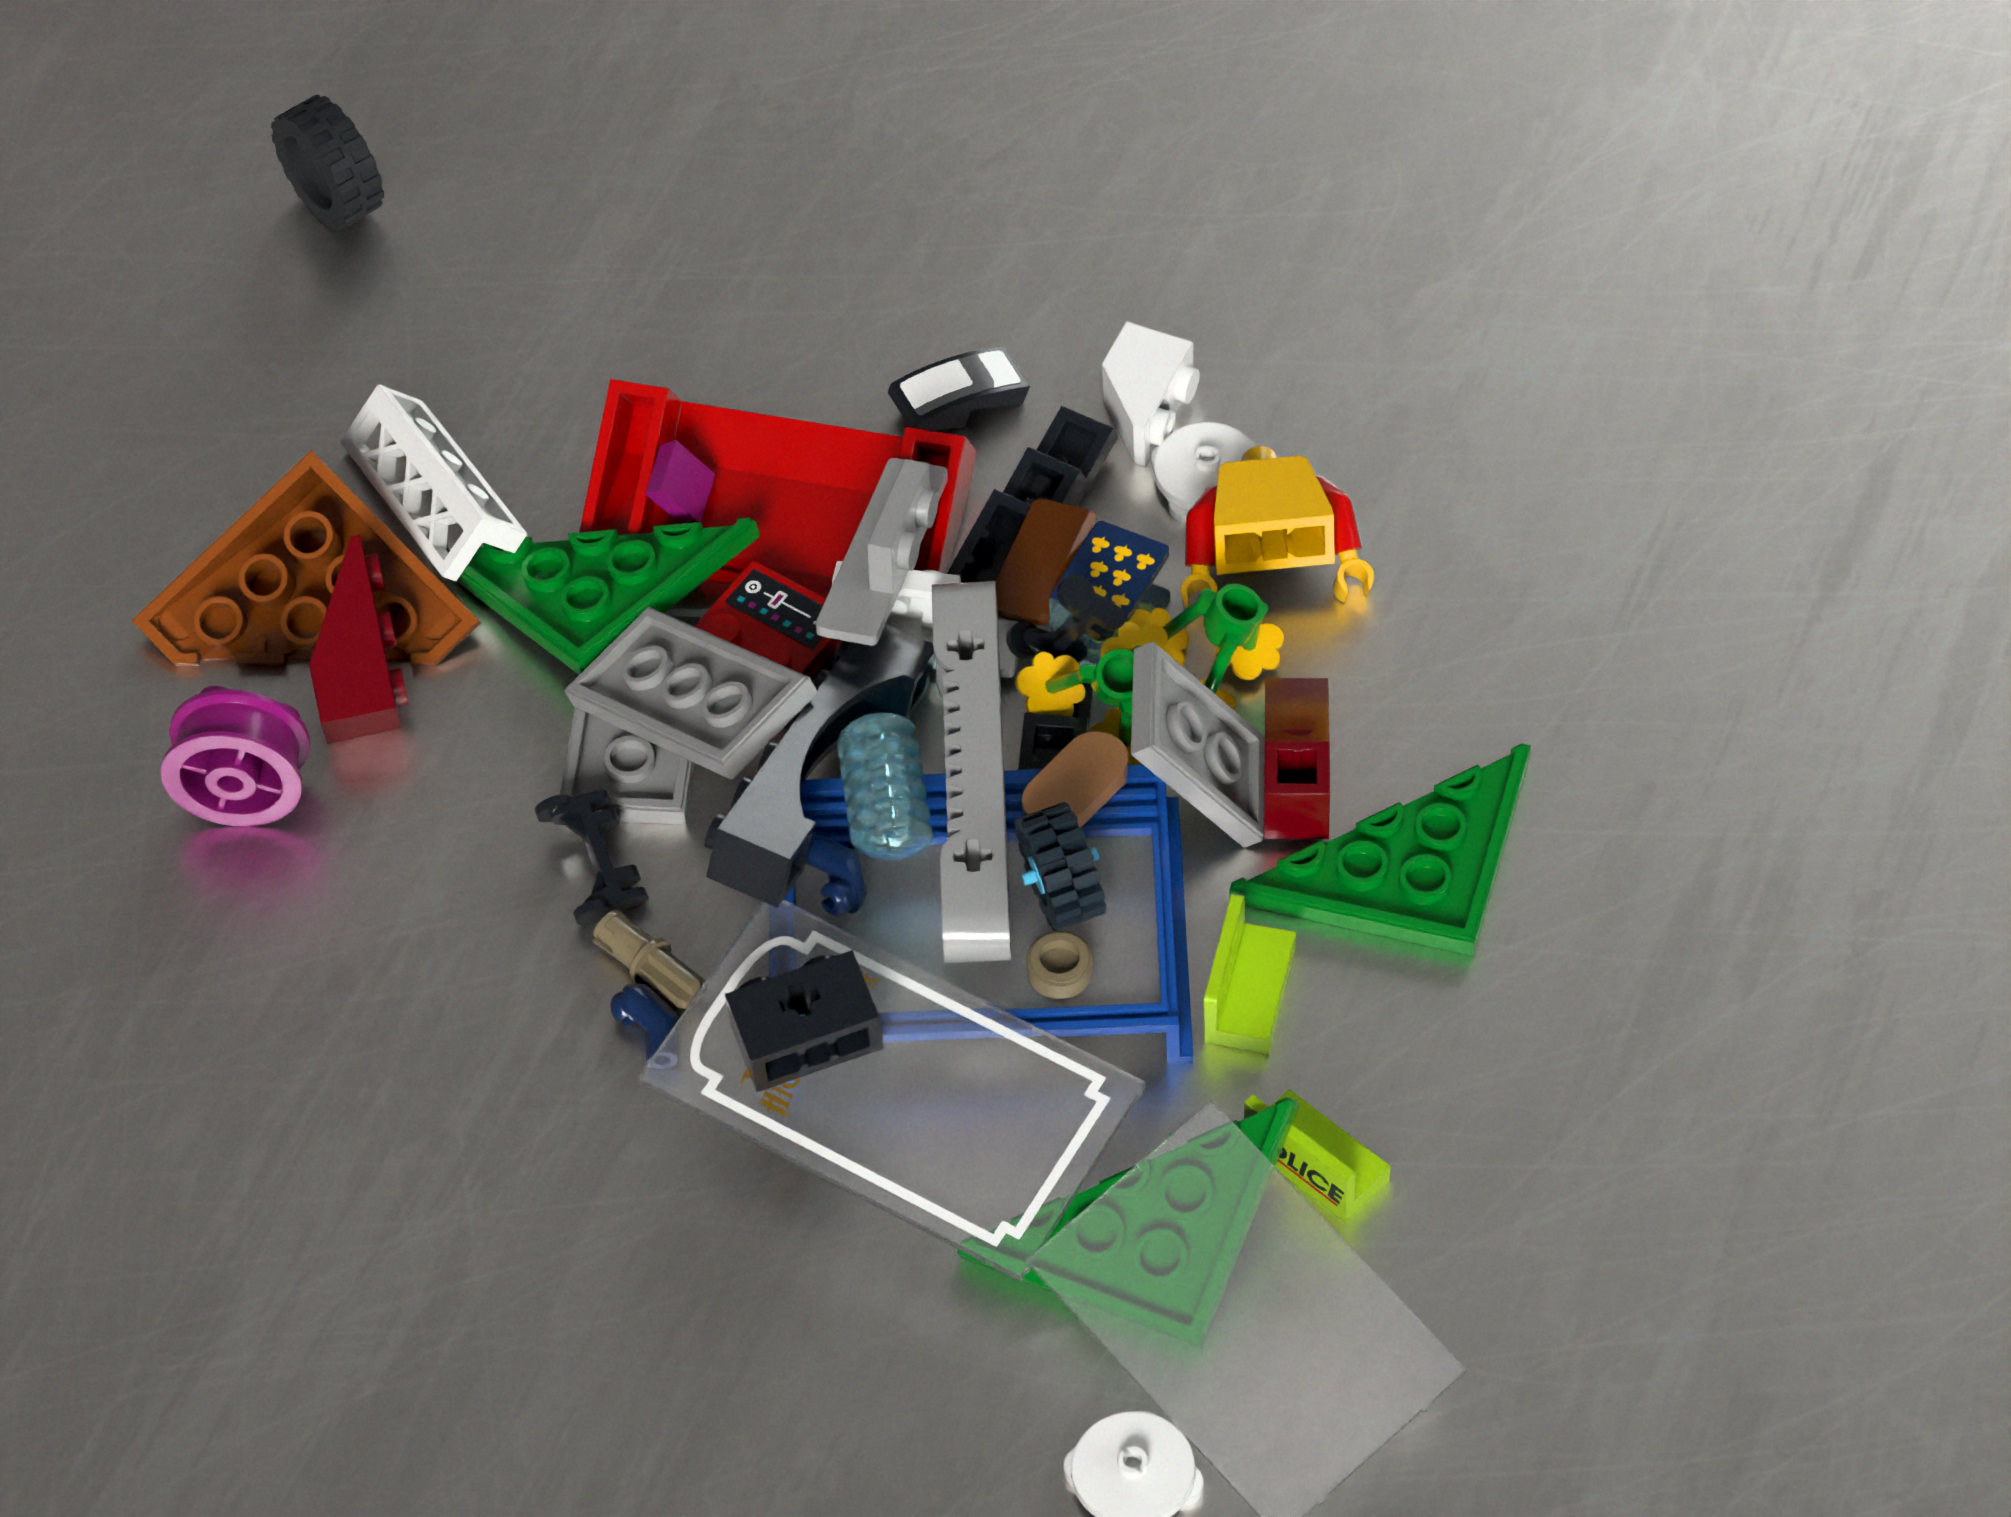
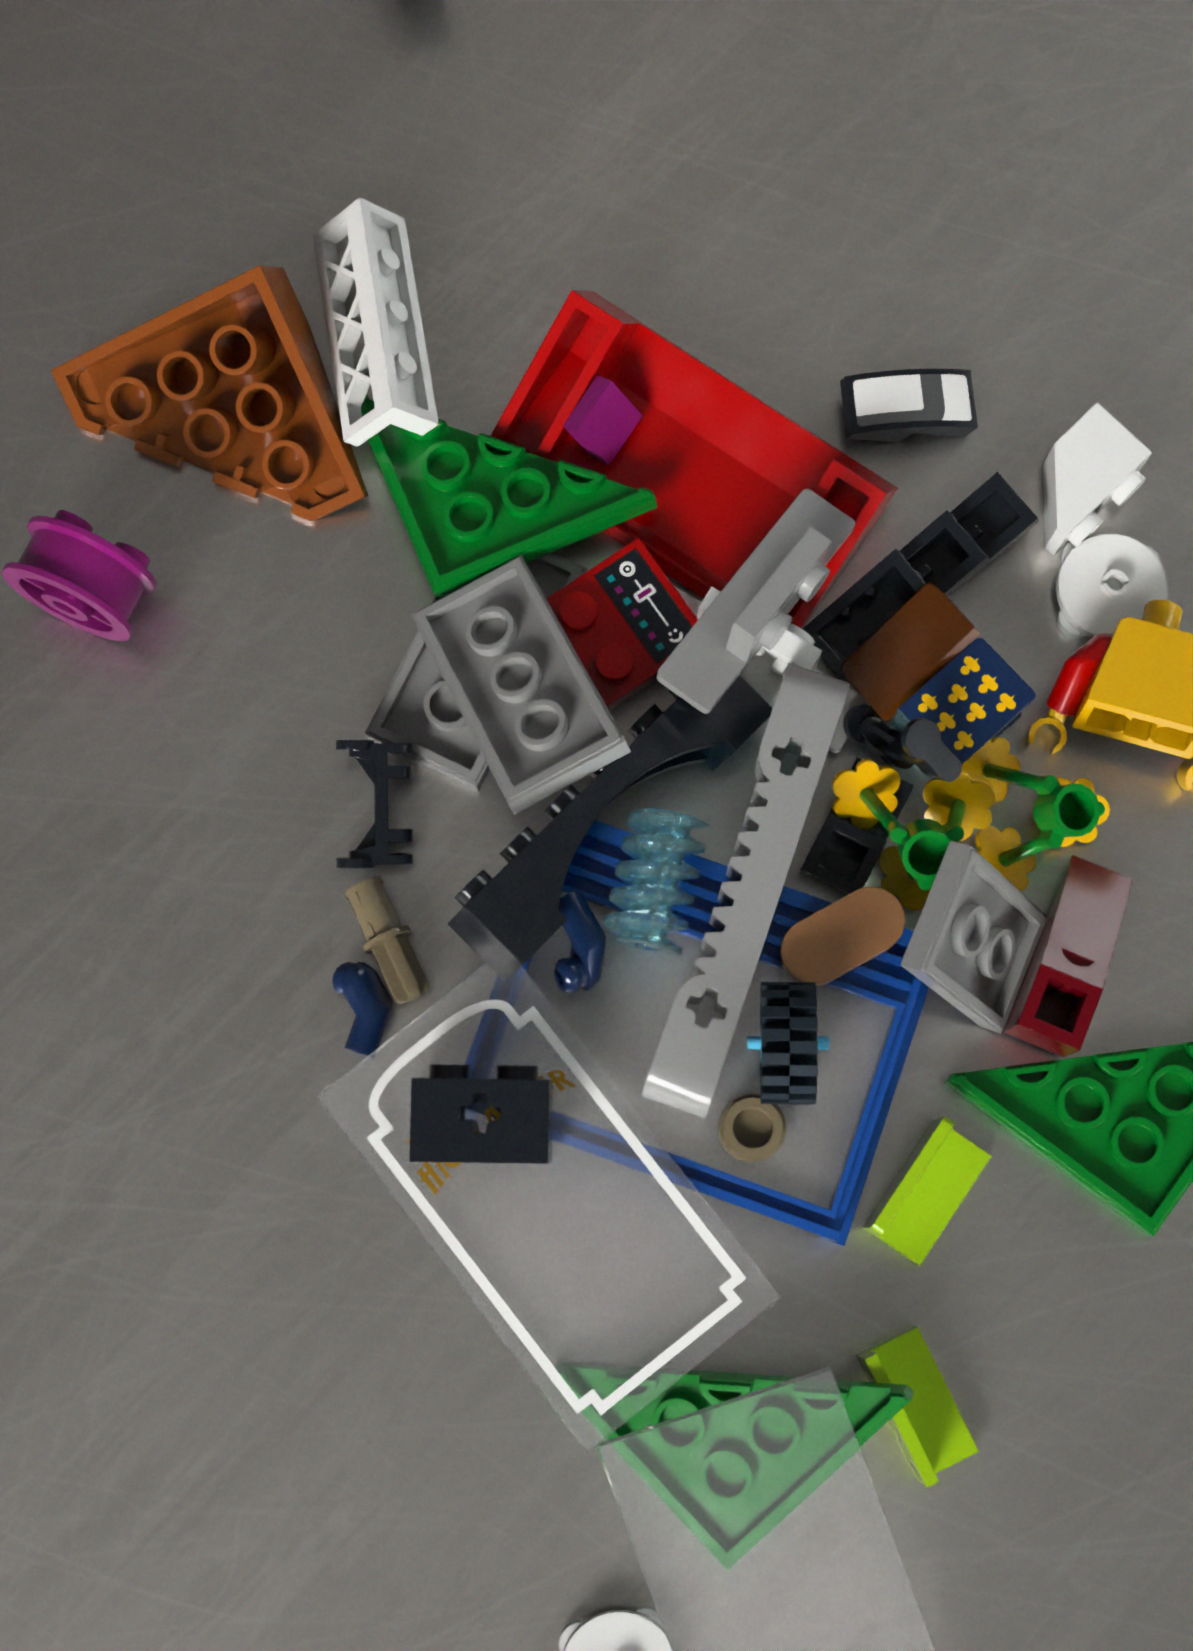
camera: 20 degrees right, 25 degrees up
dark red slope [309,534,409,744] -> none

